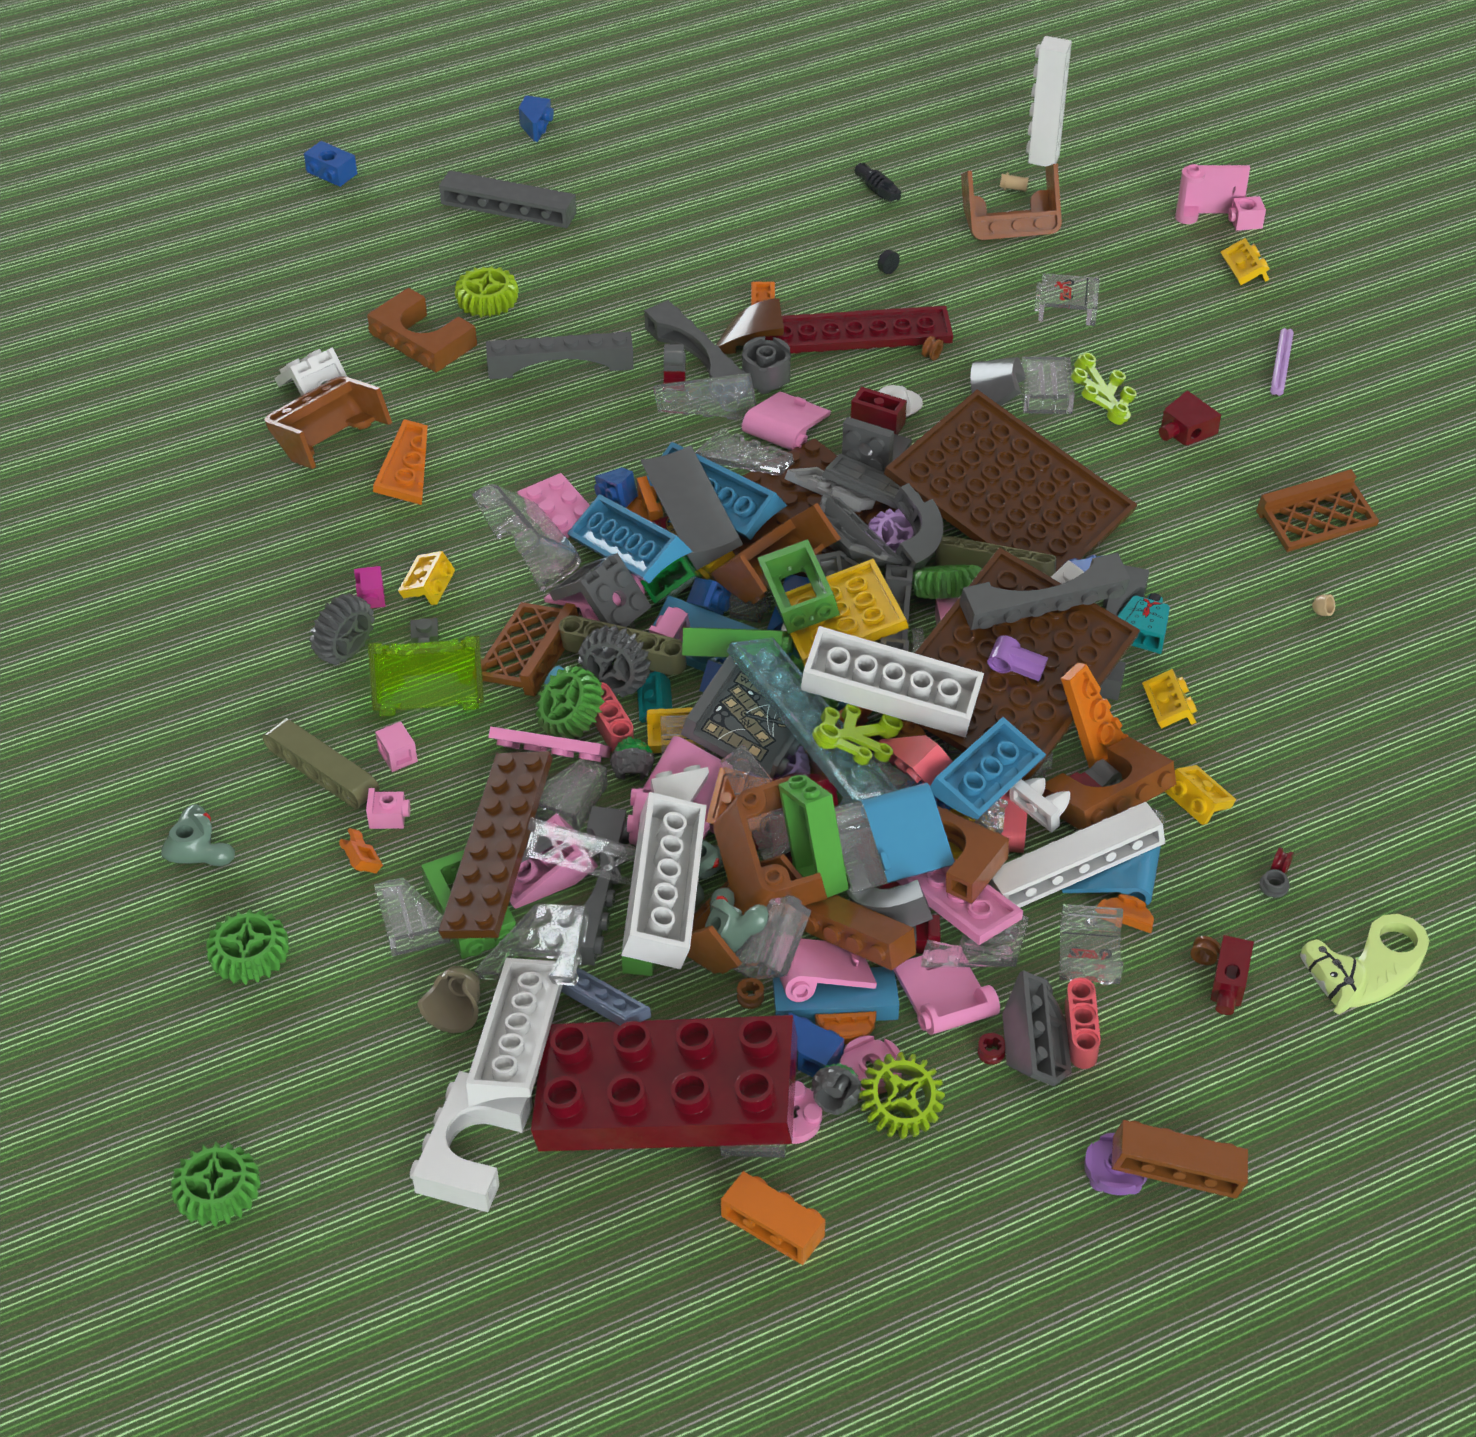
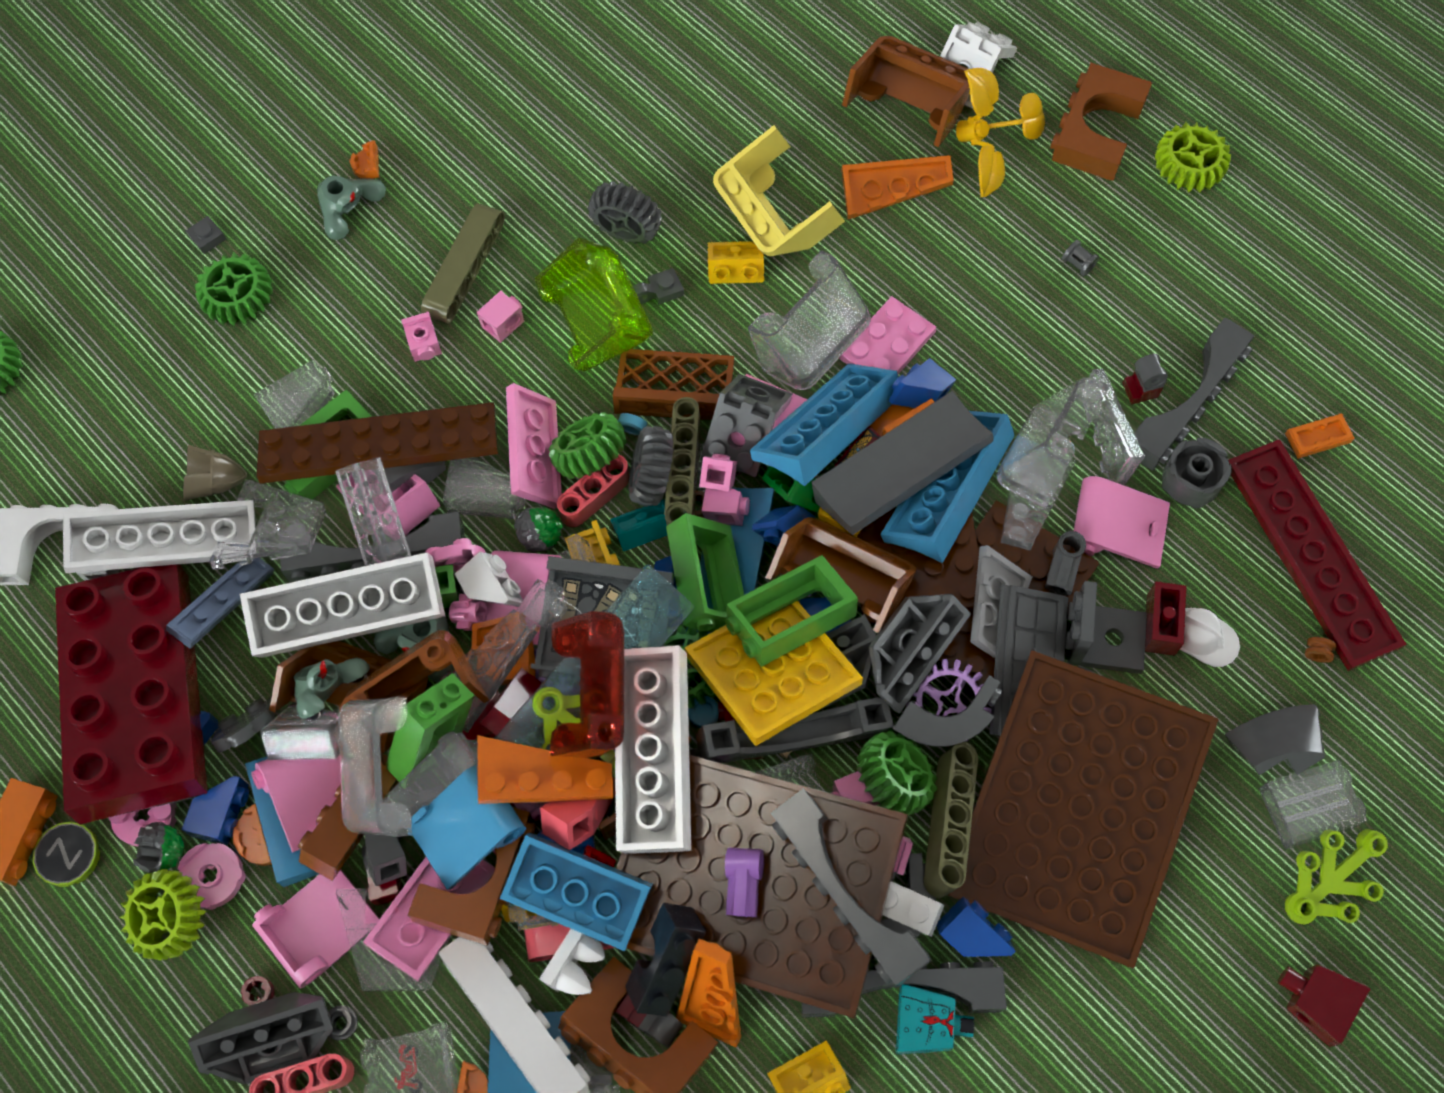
camera: 75 degrees right, 20 degrees up
orange plate [339,828,383,874] -> none
dark pink brick [354,566,386,608] -> none
dark grey brick [439,170,577,228] -> none
dark grey arch [486,332,634,379] -> none
reddish brown slope [716,298,784,354] -> none
none -> black tile [33,822,100,887]
none -> dark grey plate [186,216,226,254]
none -> dark grey plate [211,698,277,753]
none -> clear windscreen [338,697,412,837]
none -> orange plate [350,140,379,179]
none -> orange wing [477,735,613,804]
none -> clear brick [517,579,568,631]
none -> clear red windscreen [550,611,624,758]
none -> black arch [625,903,706,1017]
none -> bright pink brick [699,454,737,492]
none -> light yellow windscreen [713,125,845,256]
none -> yellow plant [956,68,1045,197]
none -> clear windscreen [996,377,1110,508]
none -> dark grey piece [1044,531,1086,596]
none -> dark grey bush [1061,240,1100,277]

